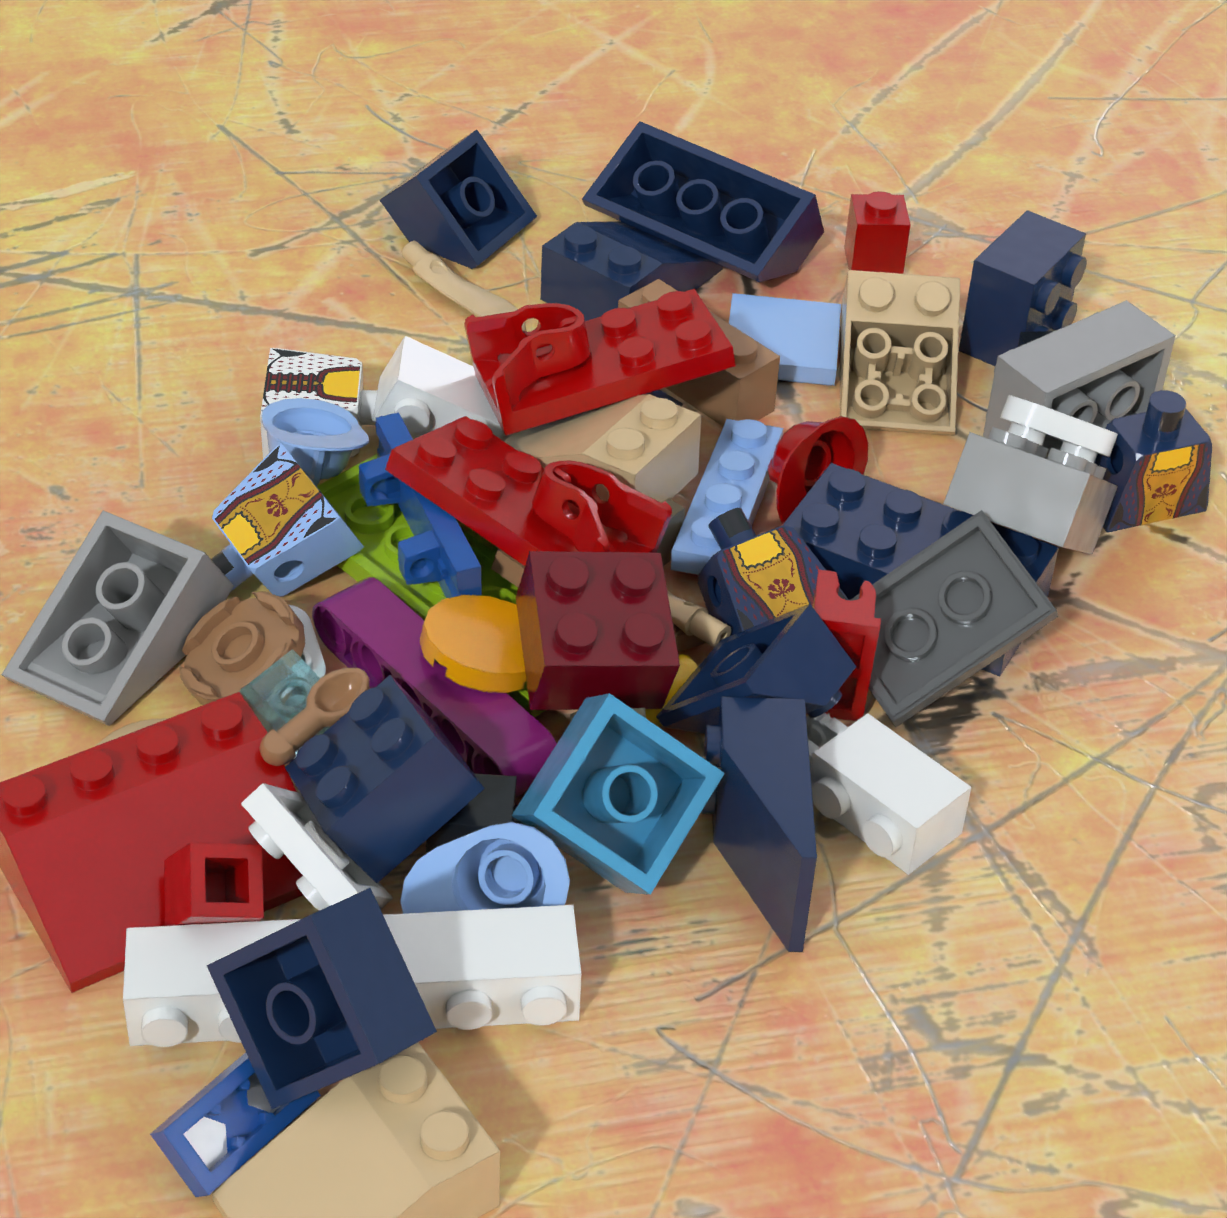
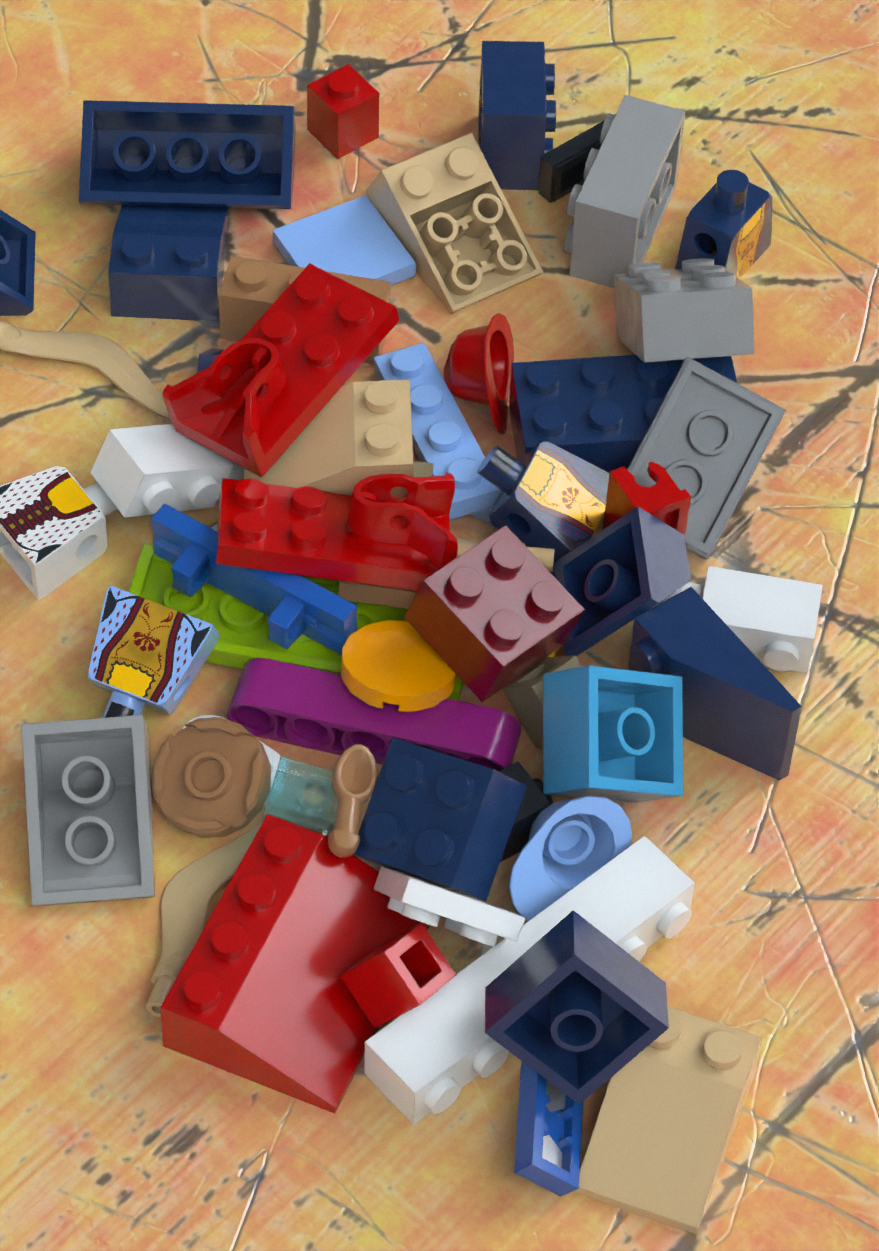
camera: 35 degrees left, 10 degrees up
light blue piece [261,398,369,486] -> none
white plate [1000,395,1118,463] -> none

